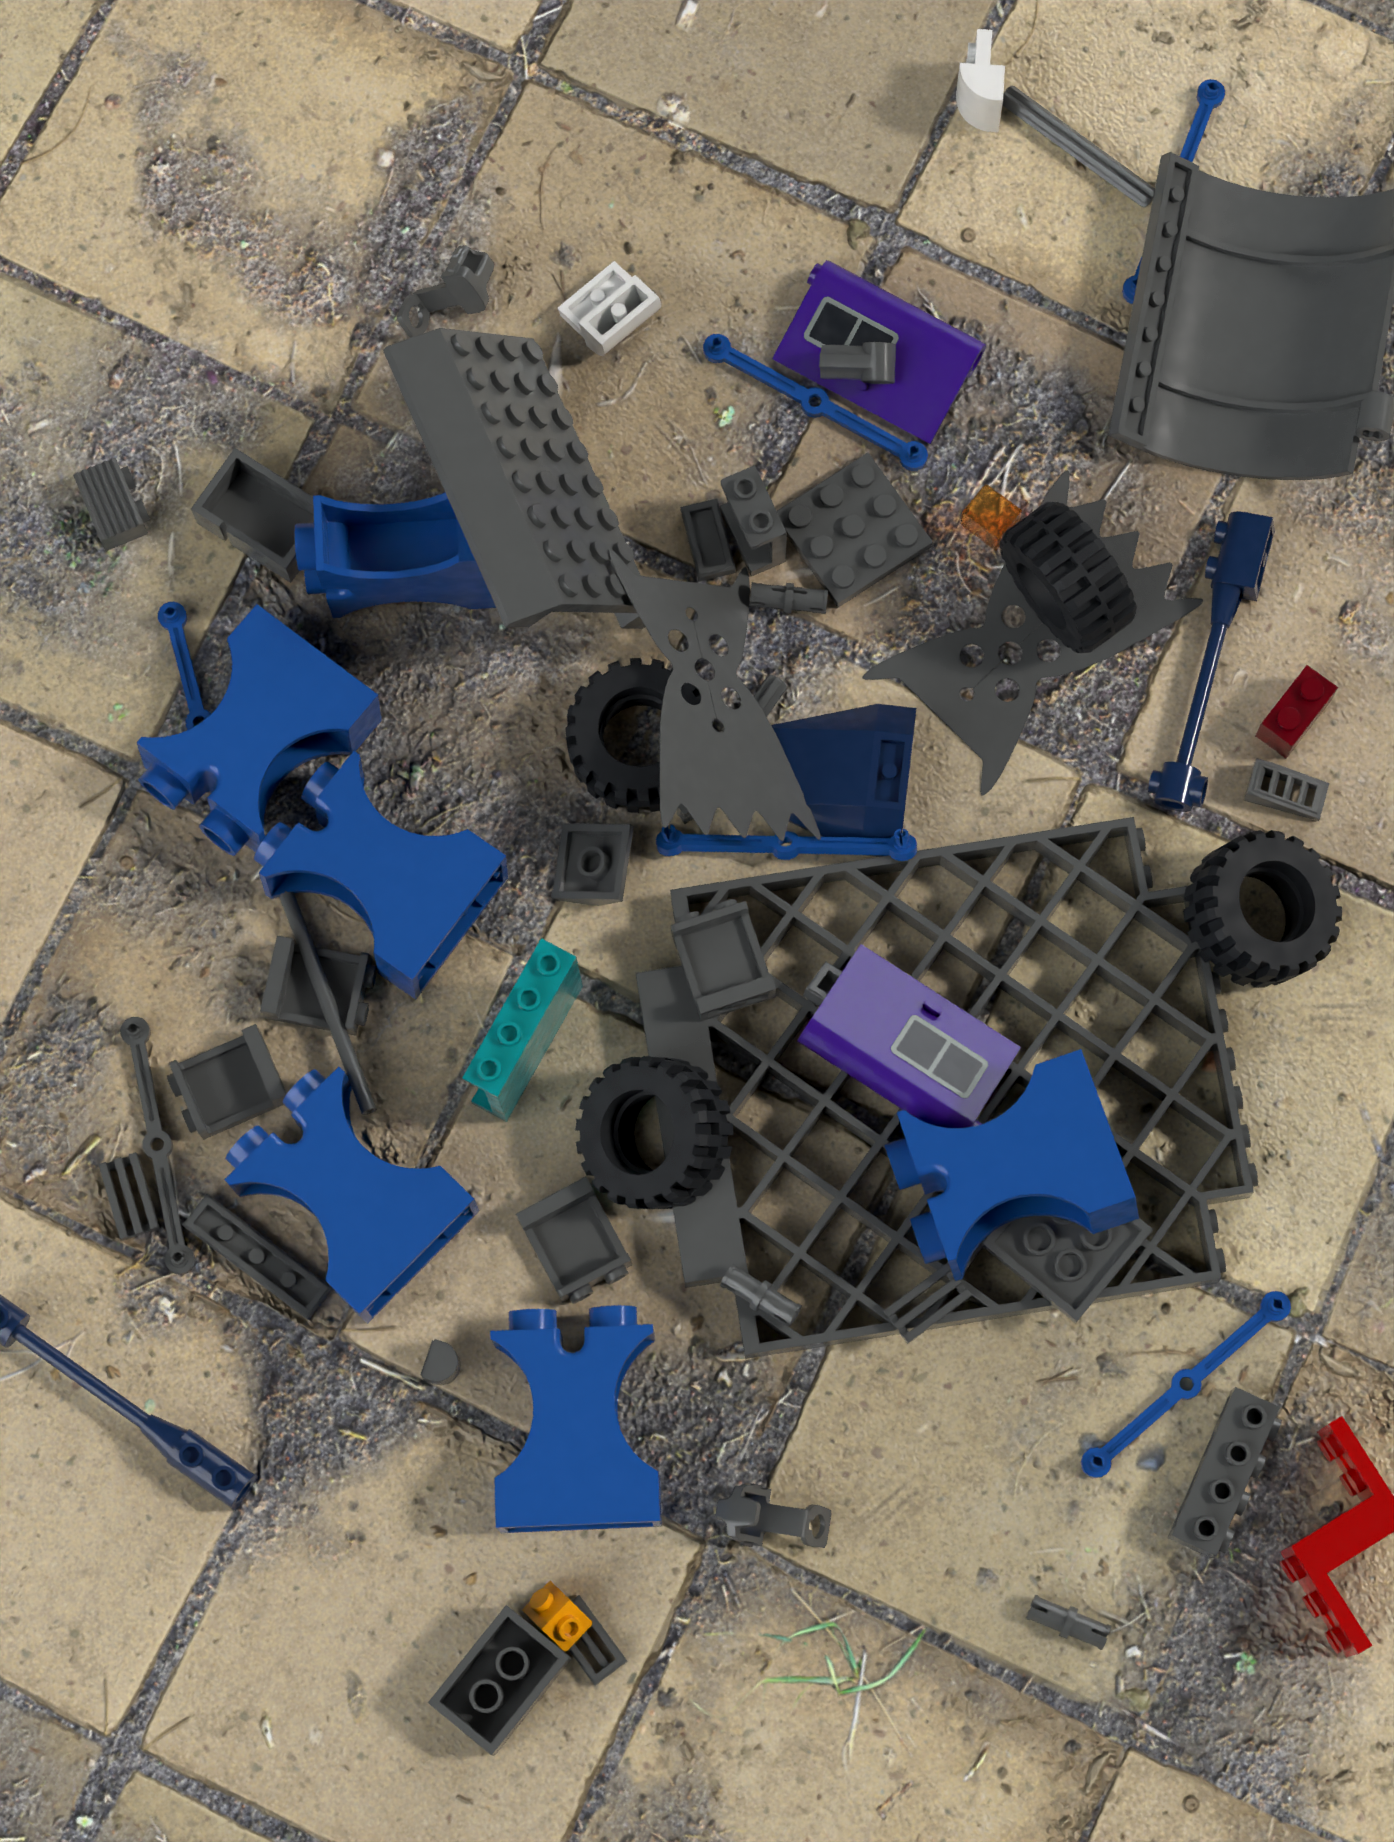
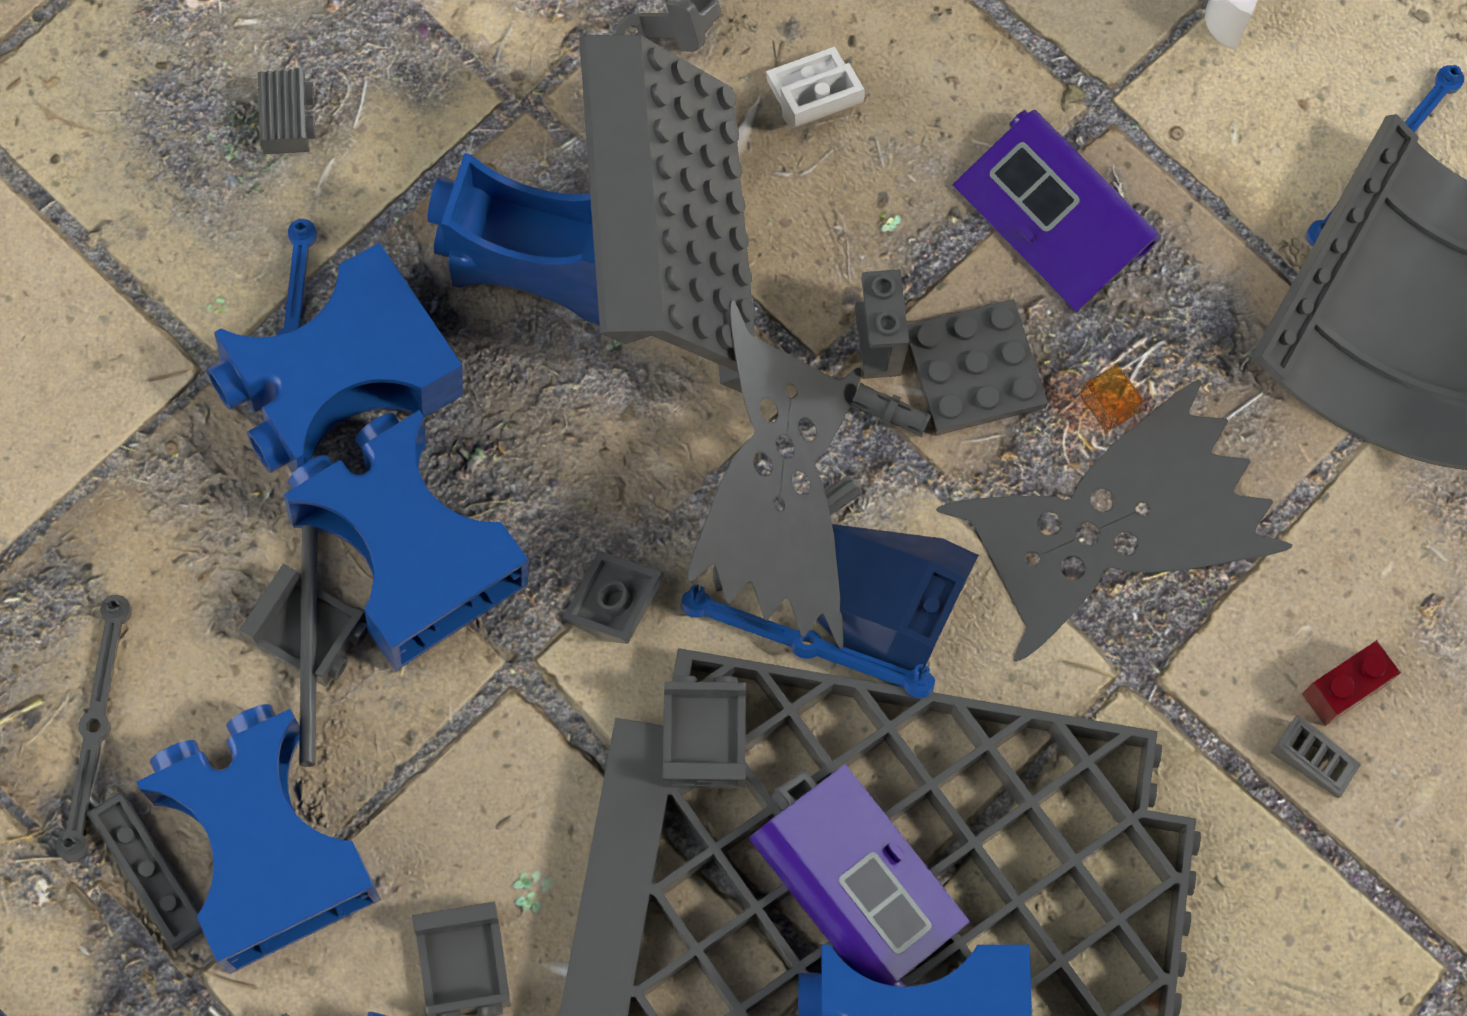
camera: 10 degrees right, 5 degrees down
dark grey tile [98,1152,160,1241] -> none
dark grey panel [167,1024,287,1140] -> none
dark grey piece [191,448,314,583] -> none
teal panel [462,938,583,1122] -> none
black tyre [565,658,714,813] -> none
black tyre [575,1056,733,1209] -> none
dark grey tile [680,499,736,582] -> none
blue piece [703,334,928,471] -> none
dark grey piece [819,342,896,384] -> none
black tyre [999,502,1137,653] -> none
dark grey axle [1002,86,1155,207] -> none
dark blue bar [1148,511,1275,812] -> none
black tyre [1183,830,1342,988] -> none

